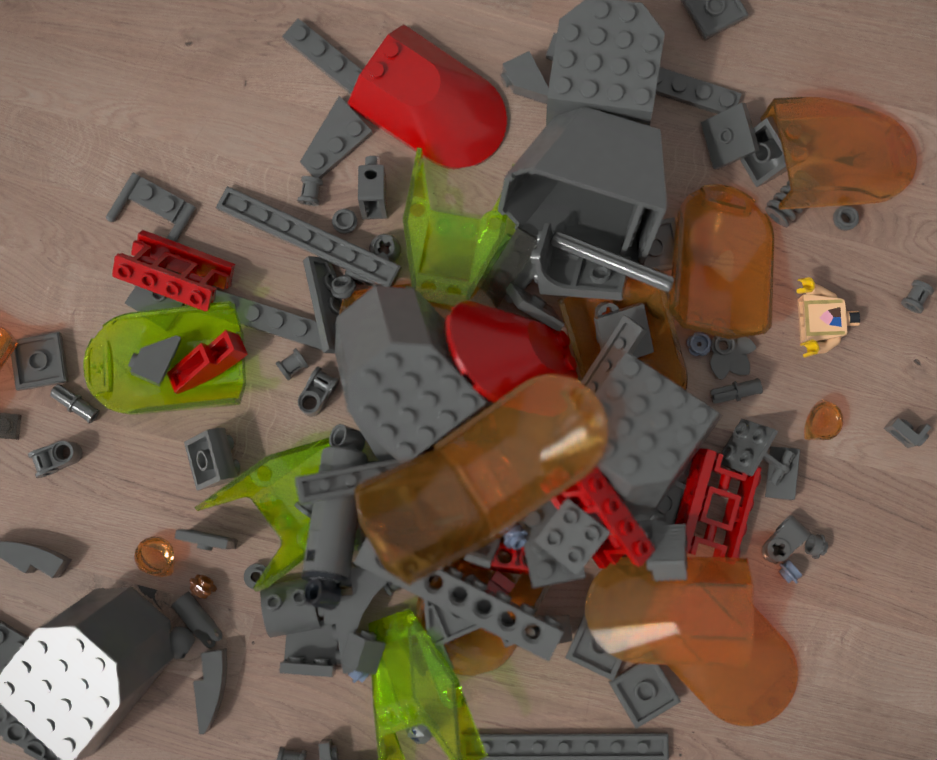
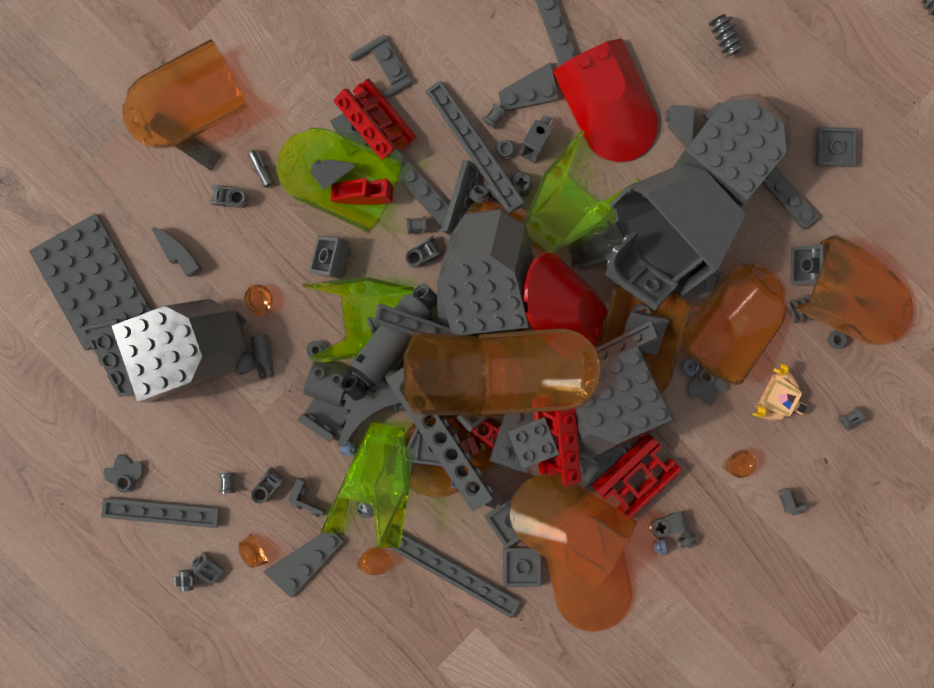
camera: 20 degrees right, 5 degrees up
dark grey plate [9,332,69,391] -> none
dark grey plate [174,529,238,551] -> none
dark orange plate [189,574,217,599] -> none
dark grey slope [193,648,228,735] -> none
dark grey brick [340,630,386,674] -> none
sand blue plate [503,525,528,550] -> none
dark grey plate [506,283,565,331] -> none
dark grey axle [551,231,674,292] -> none
dark grey brick [647,524,688,581] -> none
dark grey plate [701,103,760,169] -> none
dark grey axle [710,378,763,404] -> none
dark grey plate [721,418,796,486] -> none
dark grey slope [765,446,800,501] -> none

